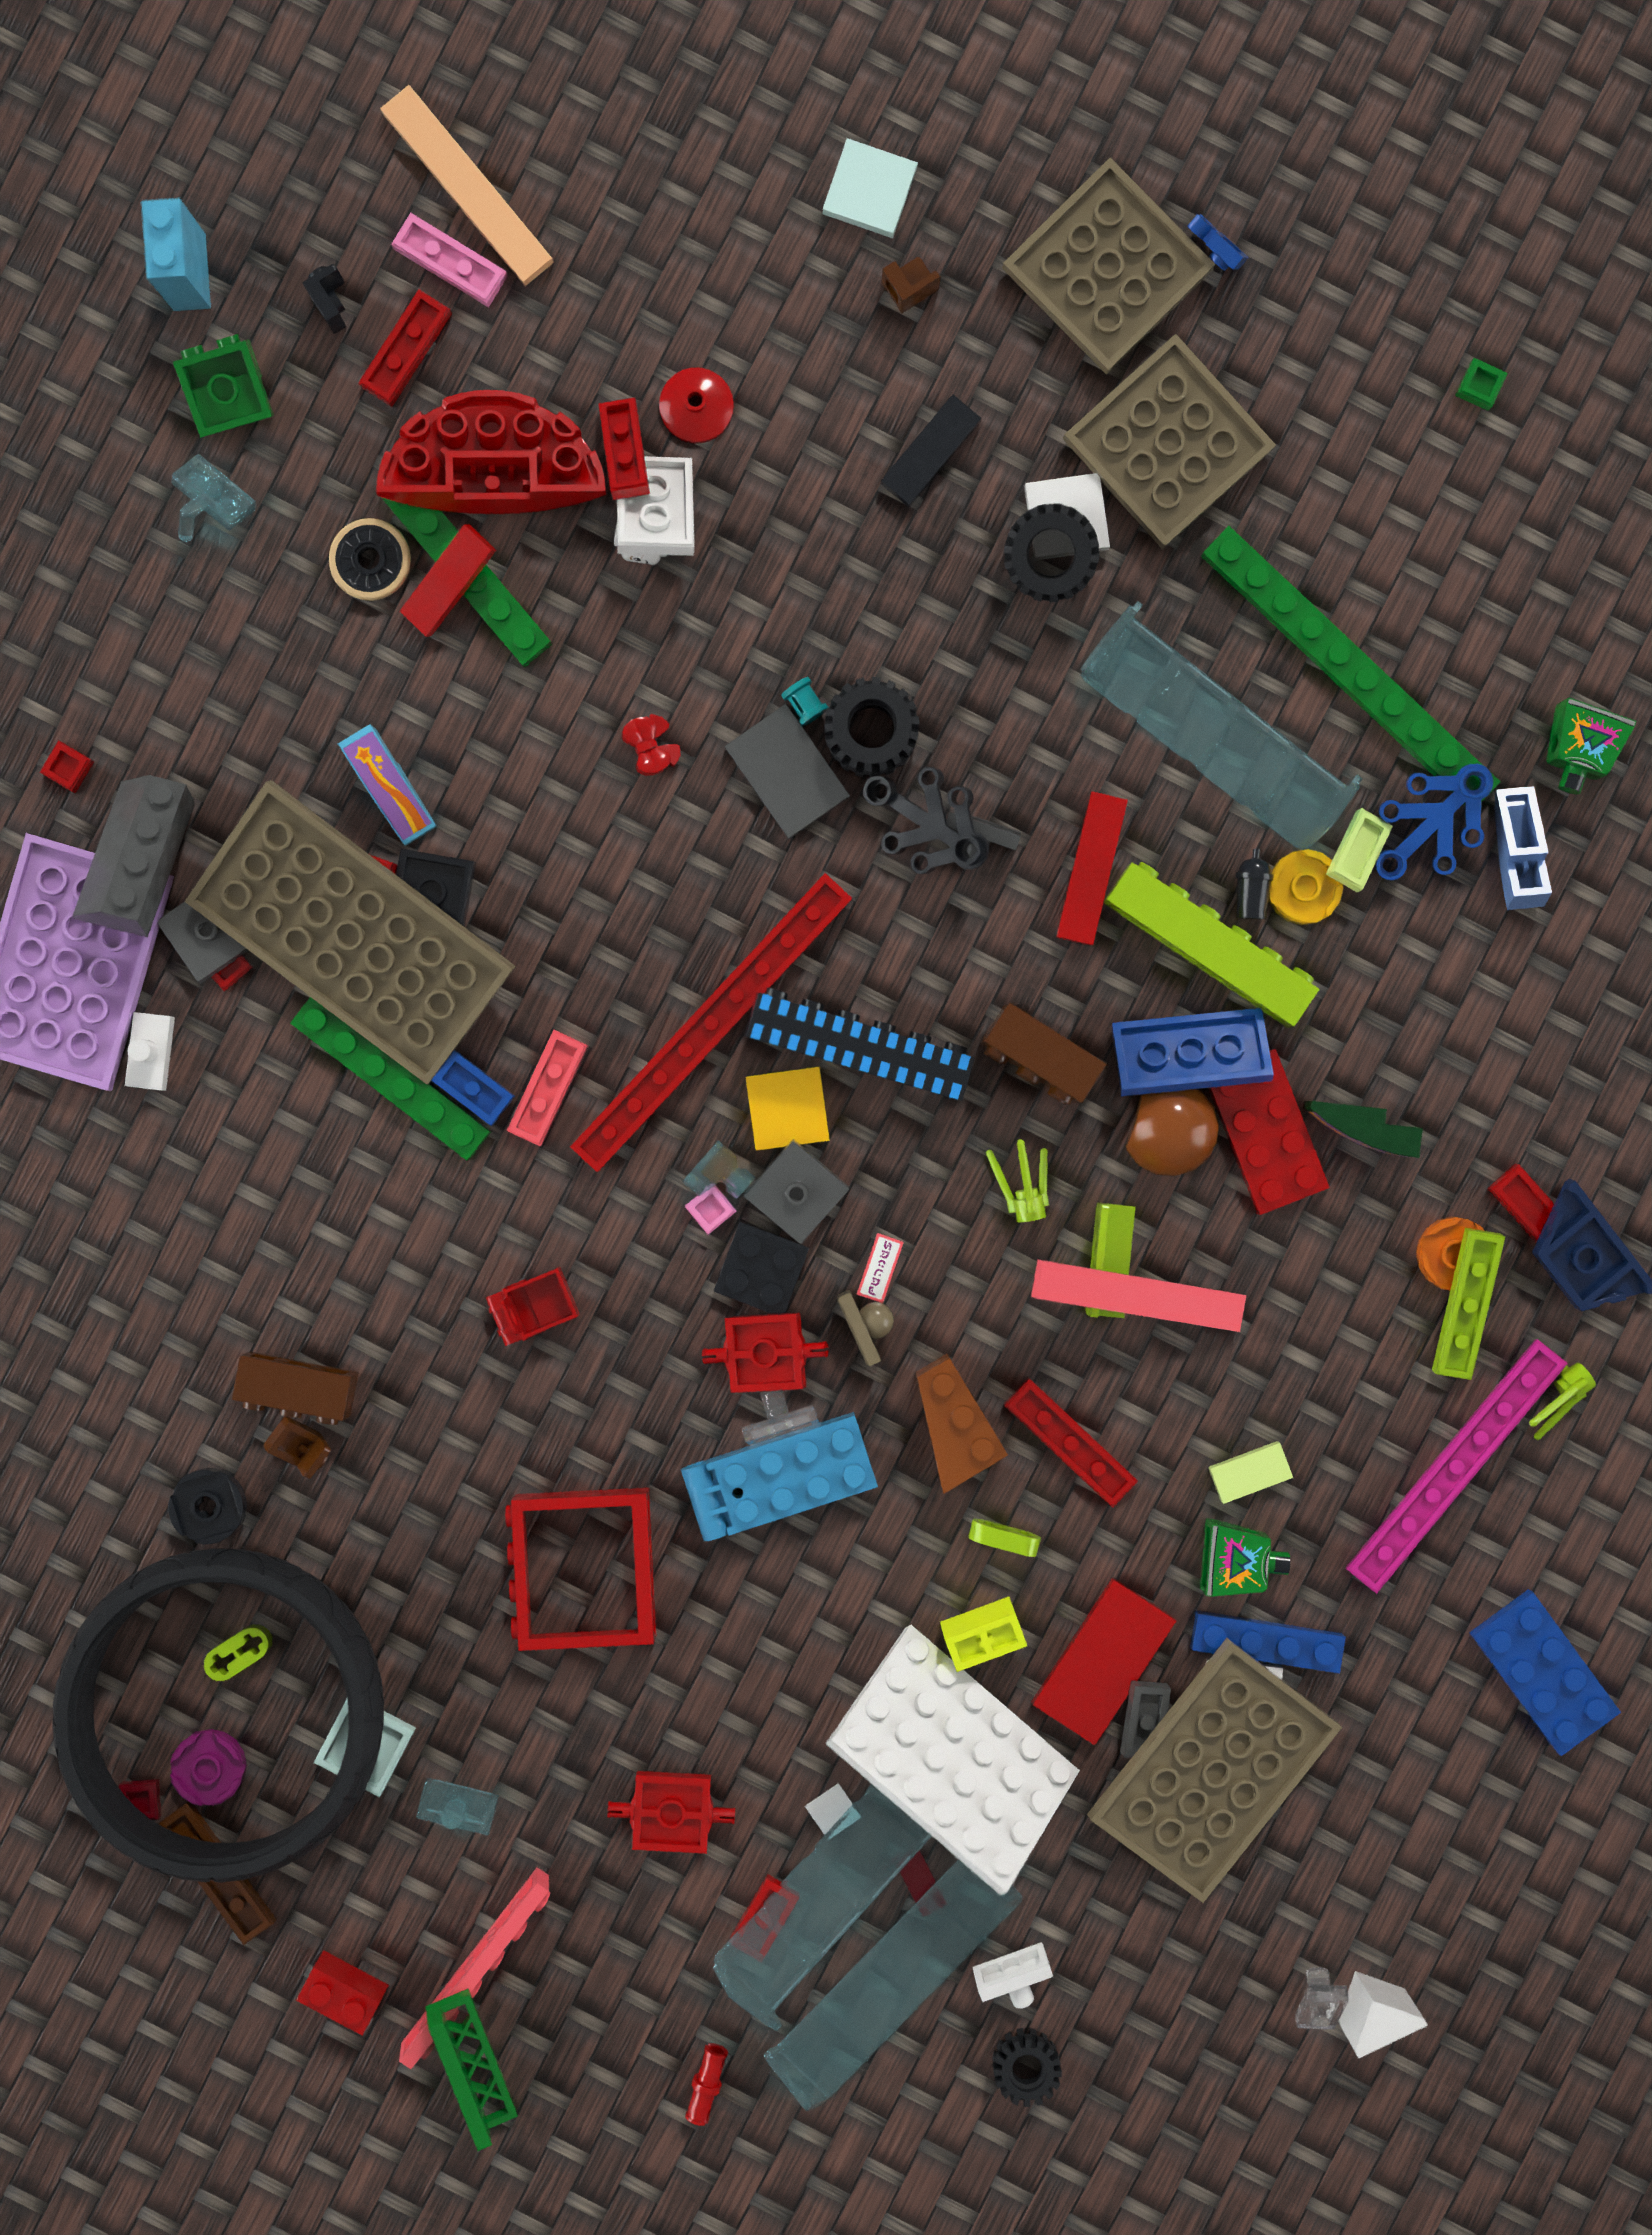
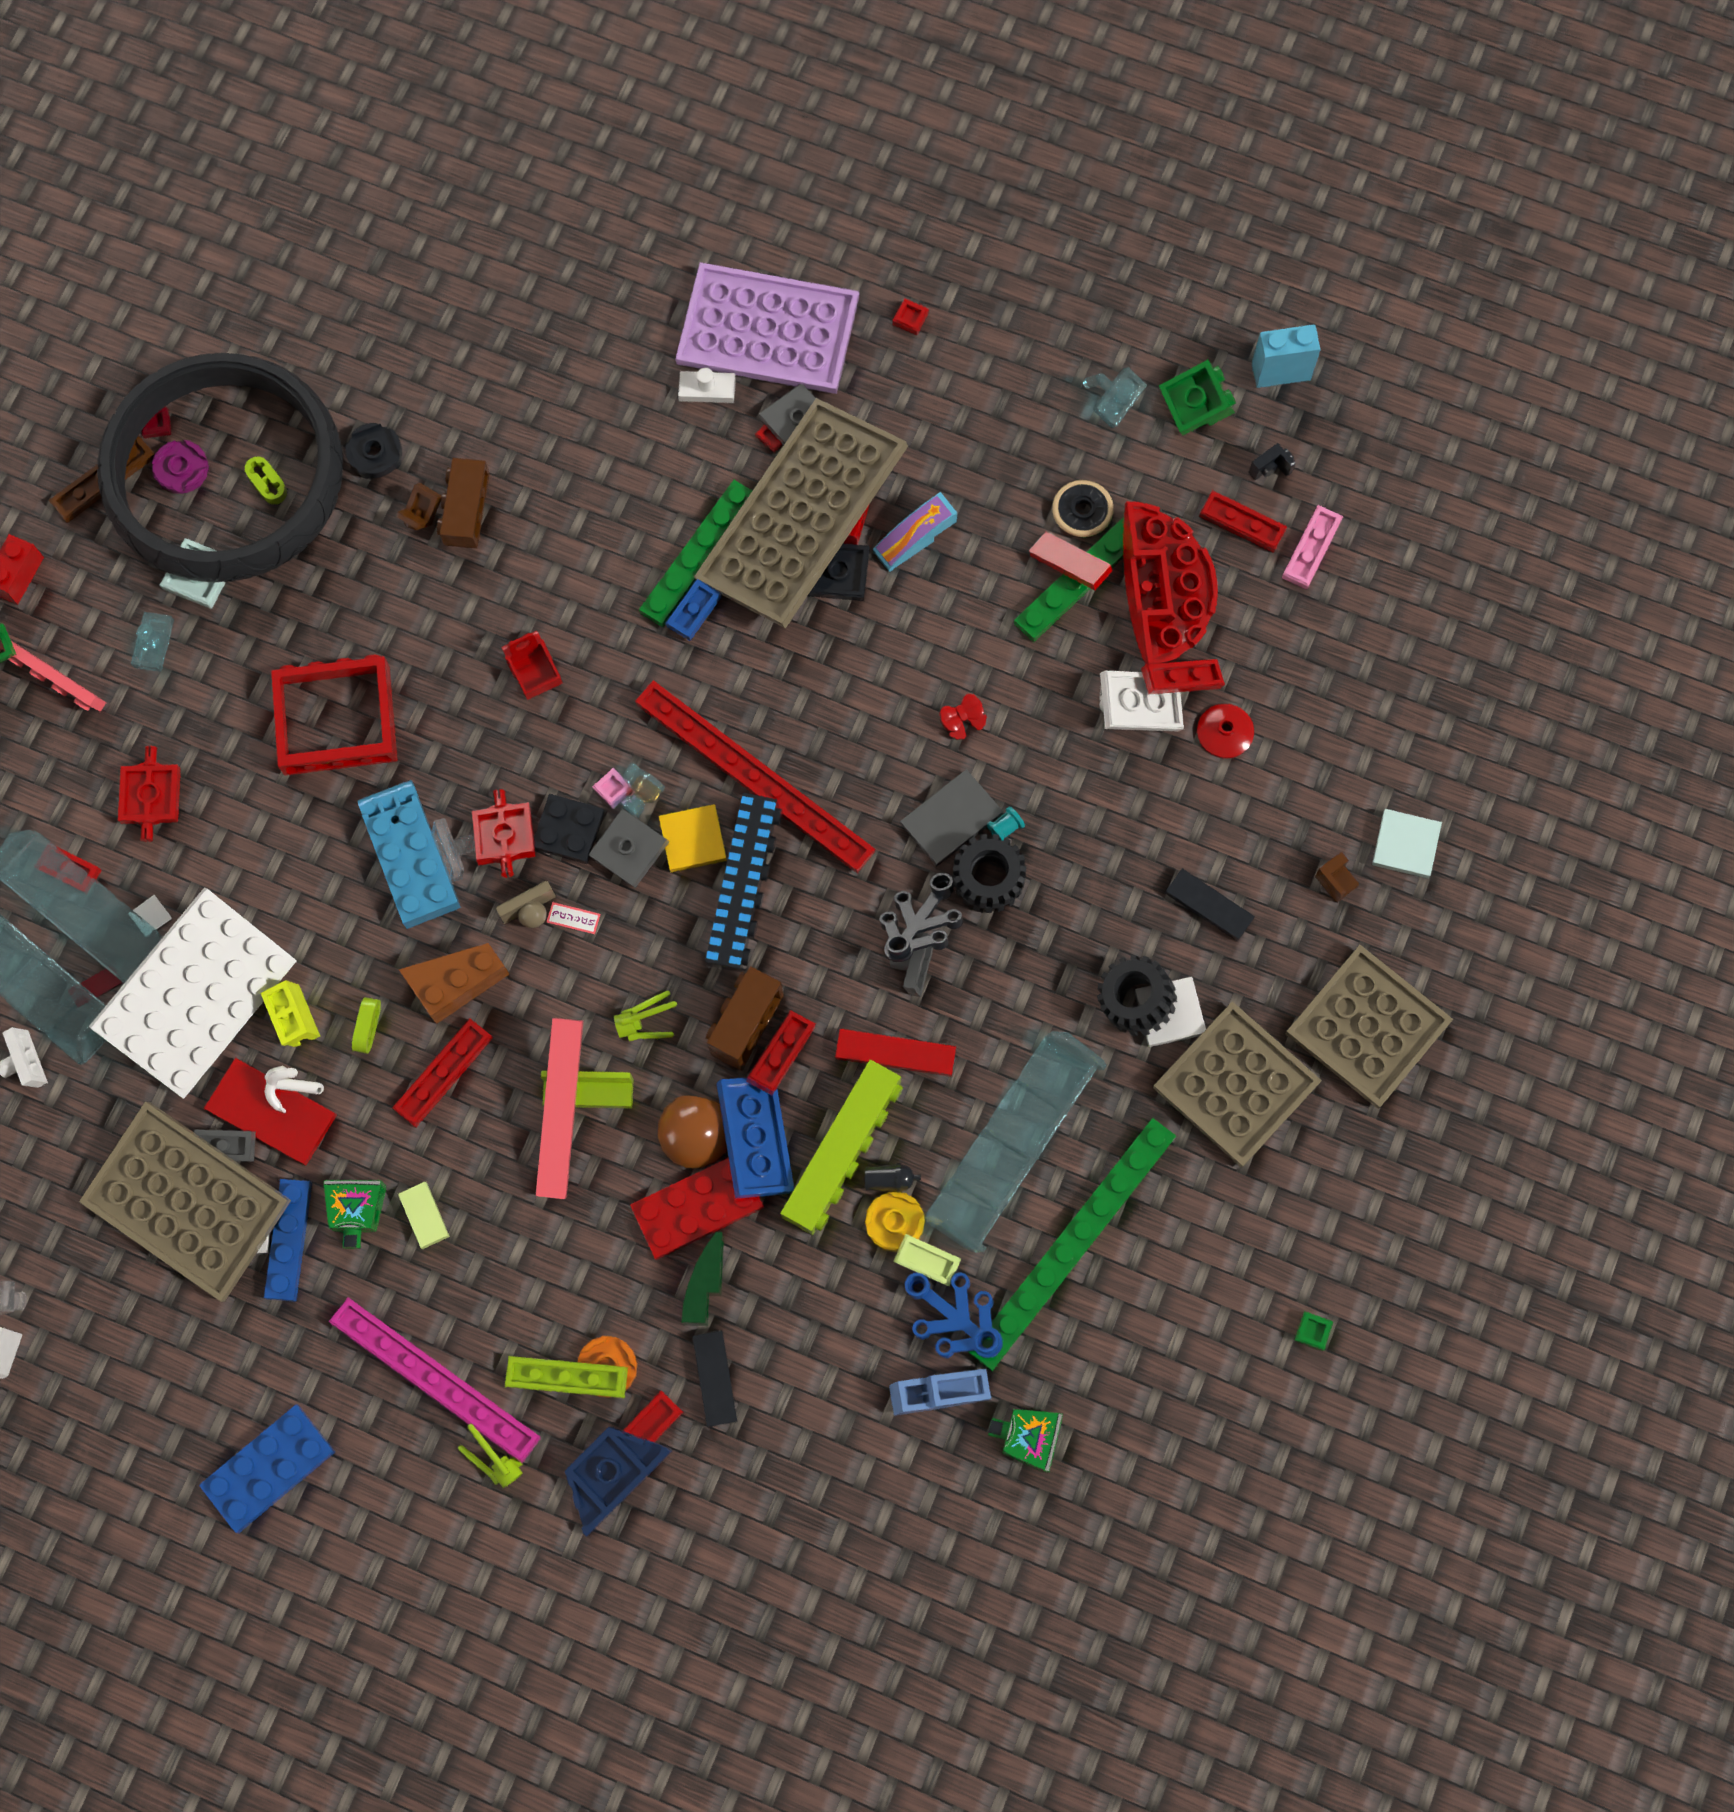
camera: 90 degrees right, 15 degrees down
dark grey slope [72,775,195,937] -> none
light nougat tile [380,85,554,286] -> none
coral tile [507,1030,589,1147] -> none
blue plate [1187,214,1249,271] -> none
none -> white piece [264,1066,324,1114]
none -> black tile [692,1331,738,1428]
none -> red tile [747,1010,816,1095]

